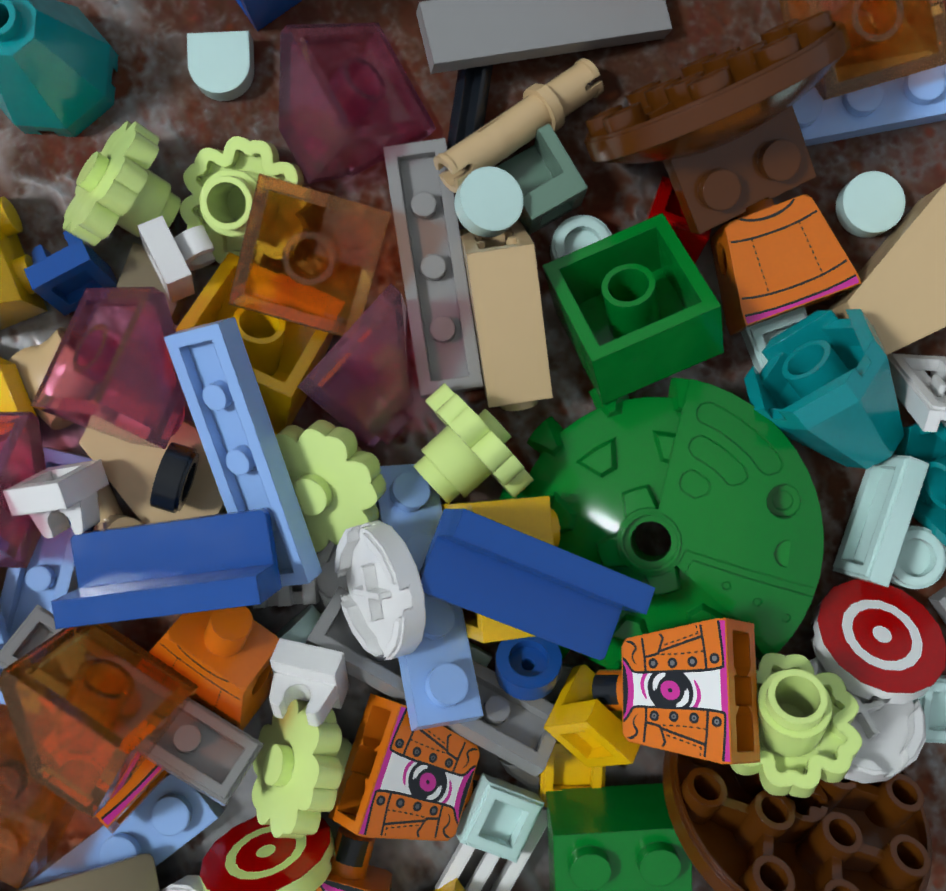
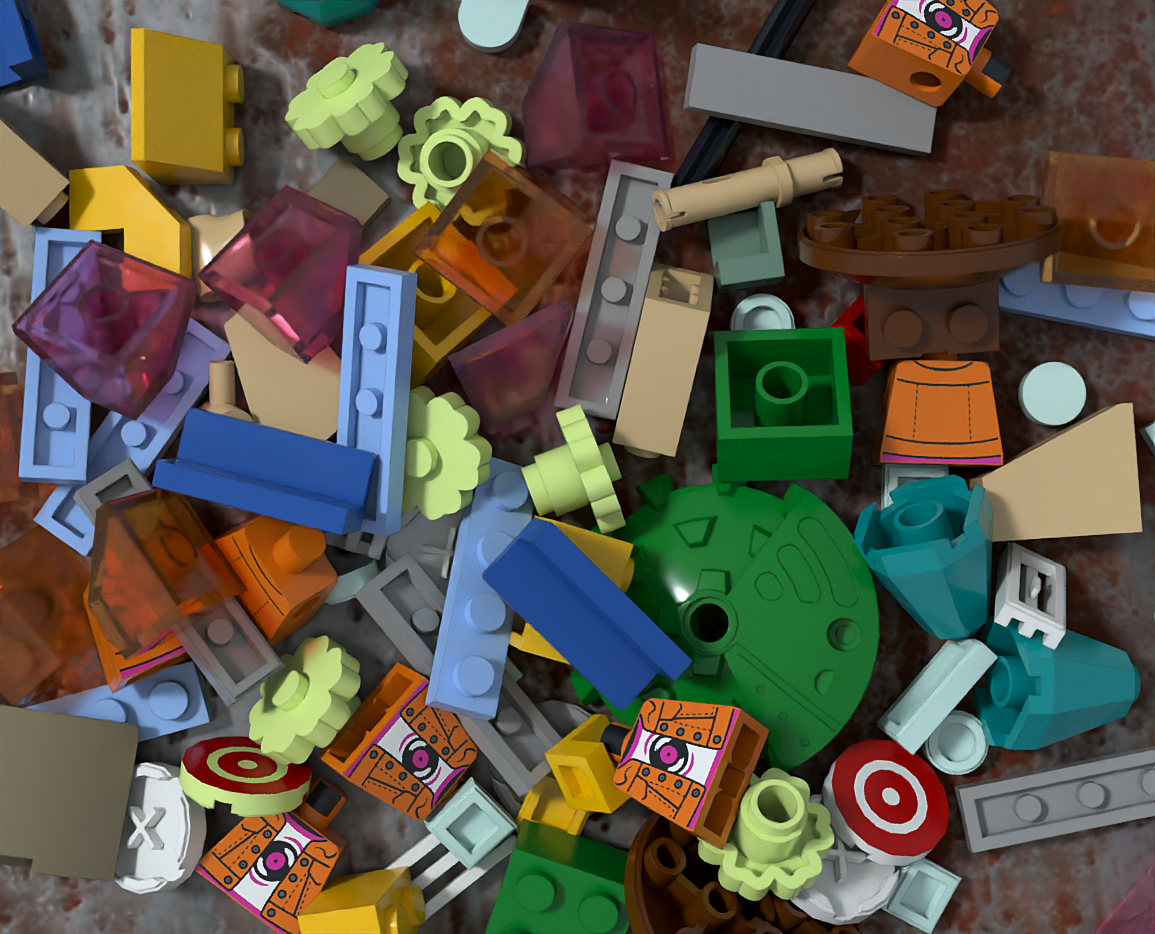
camera: 25 degrees right, 0 degrees up
white tile [3,459,109,538] -> none
blue tile [24,231,118,316] -> none
white tile [137,216,215,303] -> none
black tile [150,442,199,513] -> none
white tile [269,638,349,727] -> none
white tile [335,520,426,660] -> none
light aqua tile [454,166,524,237] -> none
blue tile [495,636,562,701] -> none

